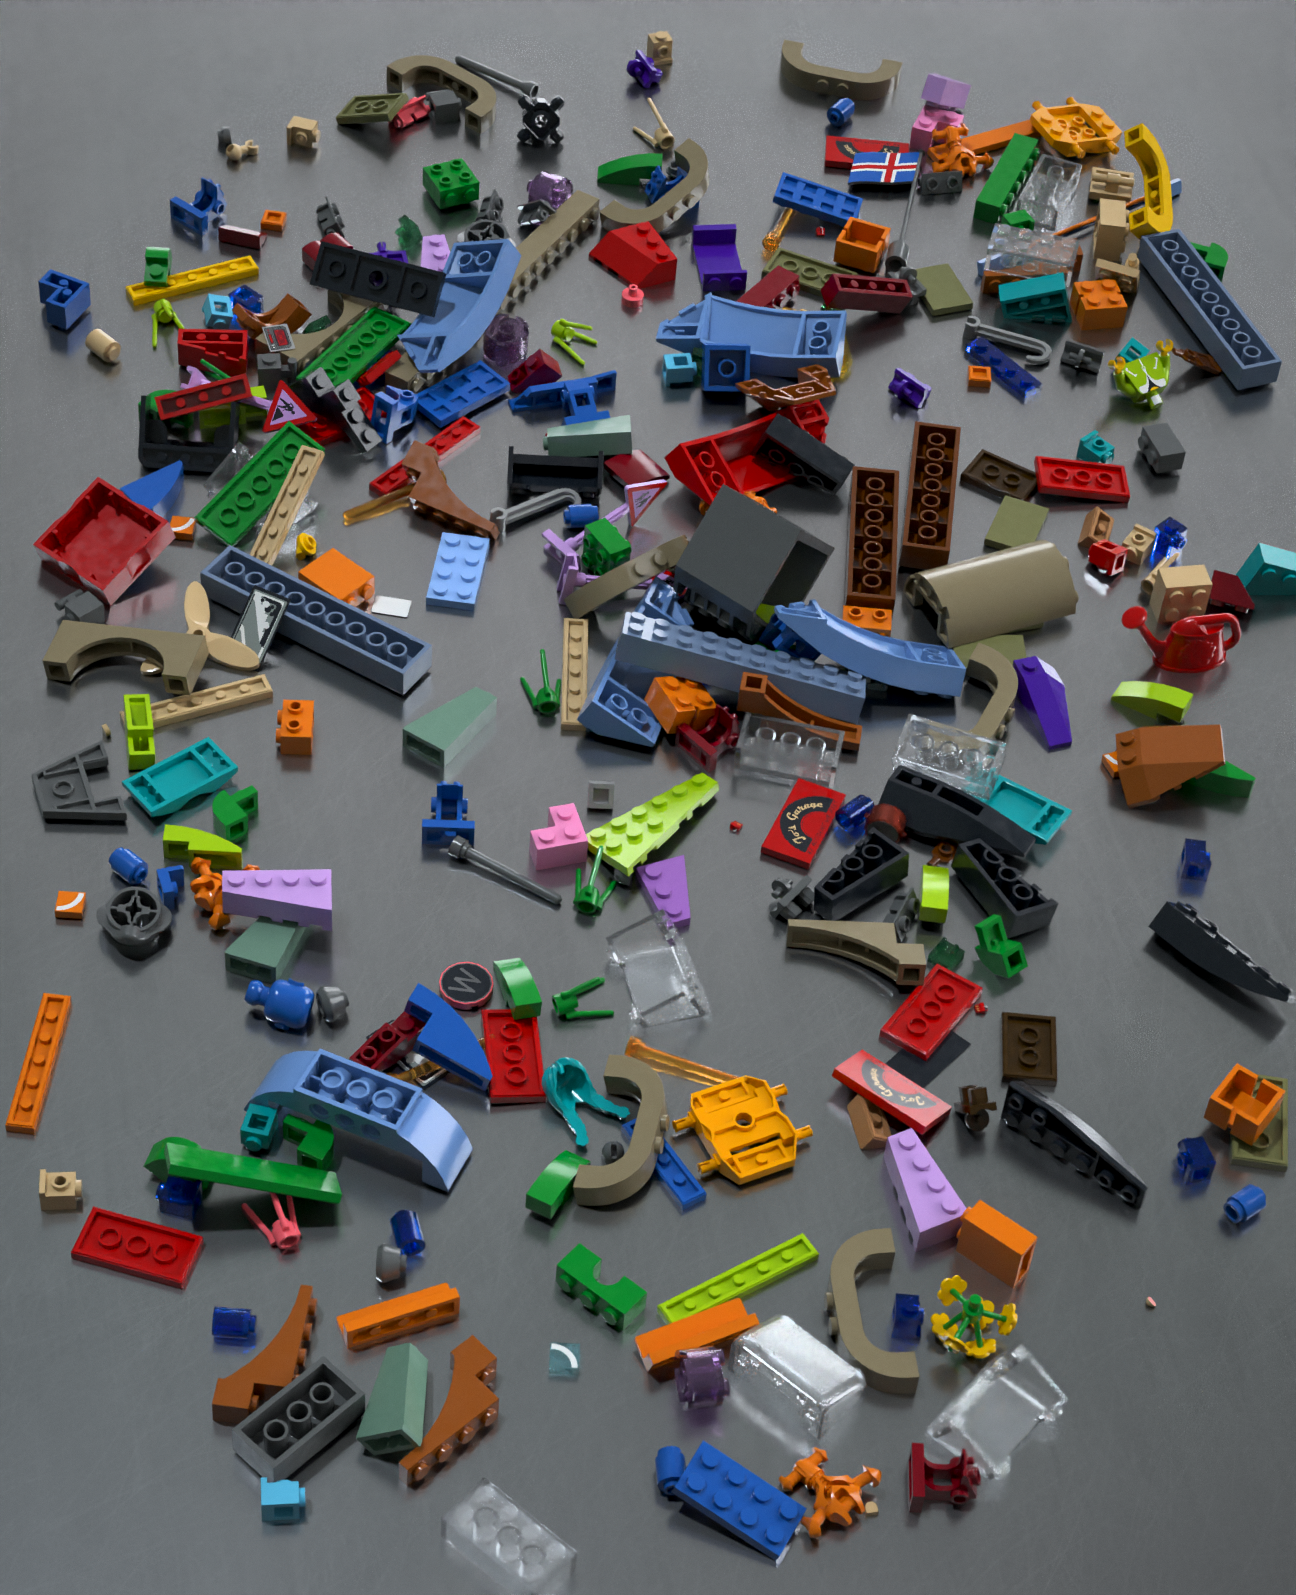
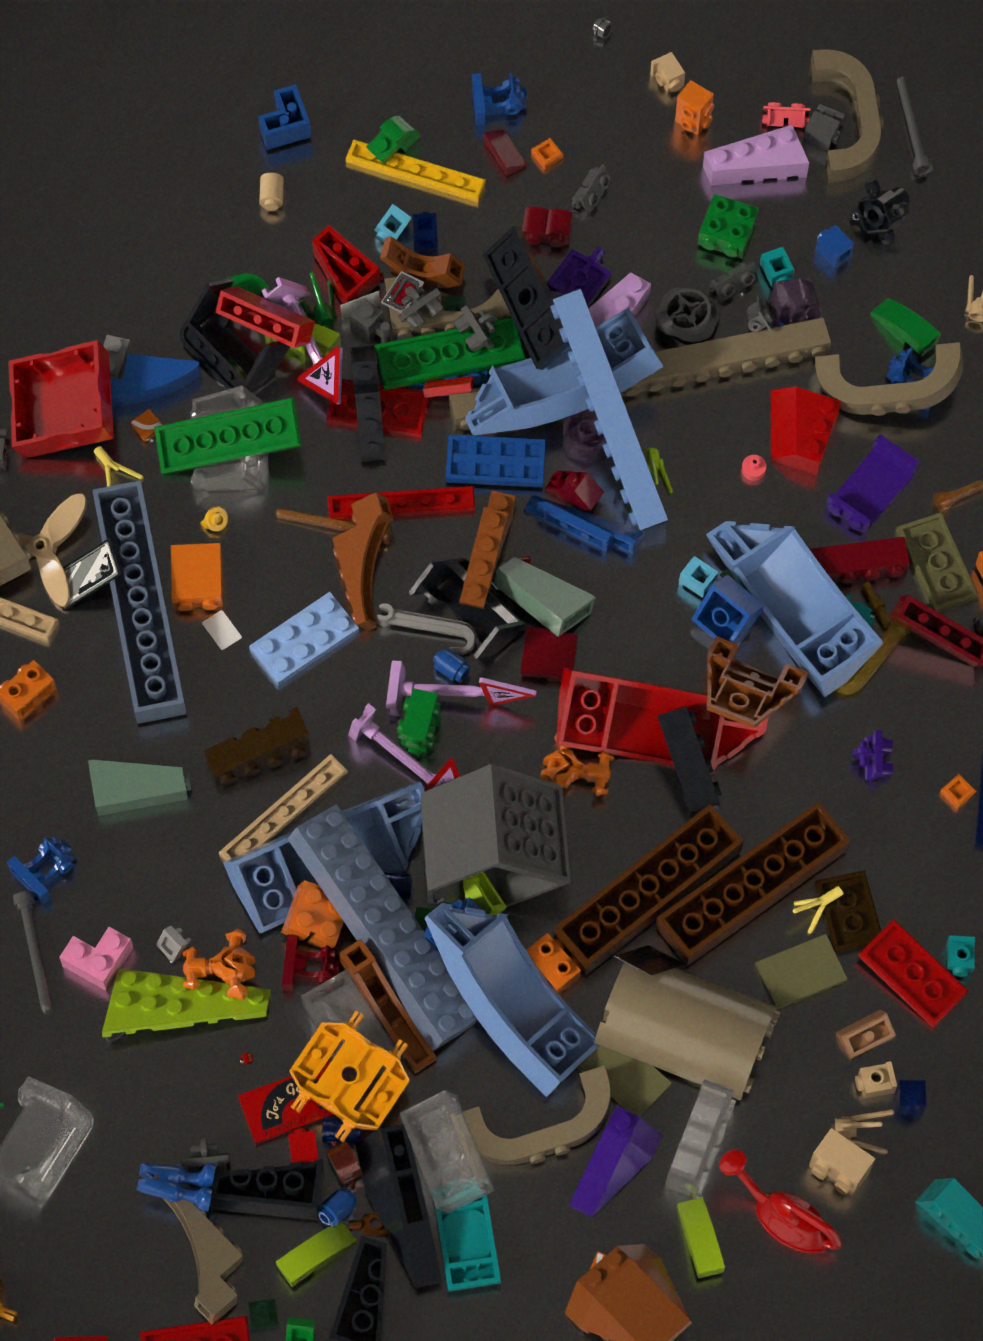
camera: 50 degrees right, 20 degrees up
lime plant [151,299,185,348] -> none
tan arm [226,140,259,161] -> none
tan tile [249,445,325,566] -> none
olive tile [336,93,409,124] -> none
blue tile [371,385,419,444] -> none
clear green tile [395,214,423,245] -> none
green plant [520,649,561,714] -> none
blue tile [560,379,610,426] -> none
dark tan arch [563,535,689,619] -> none
green plant [573,846,616,914] -> none
medium lavender wing [635,855,691,931] -> none
dark grey hinge [882,887,920,943] -> none
red brick [1088,539,1128,576] -> none
dark red slope [1209,570,1255,614] -> none
none -> light yellow plant [94,446,143,487]
none -> blue piece [137,1163,216,1212]
none -> orange piece [182,928,255,1001]
none -> dark brown wedge [204,707,310,786]
none -> red brick [288,1128,319,1164]
none -> light orange piece [289,1010,410,1142]
none -> blue brick [318,1188,357,1226]
none -> white sticker [340,291,381,320]
none -> dark grey hips [398,286,444,329]
none -> dark grey hips [454,305,497,352]
none -> dark orange arch [459,491,517,609]
none -> medium blue brick [550,289,668,530]
none -> black sticker [615,945,685,976]
none -> clear brick [665,1079,736,1200]
none -> orange brick [675,80,714,135]
none -> lavender wedge [703,125,809,186]
none -> teal brick [760,247,795,287]
none -> light yellow plant [793,886,844,934]
none -> blue brick [816,225,854,269]

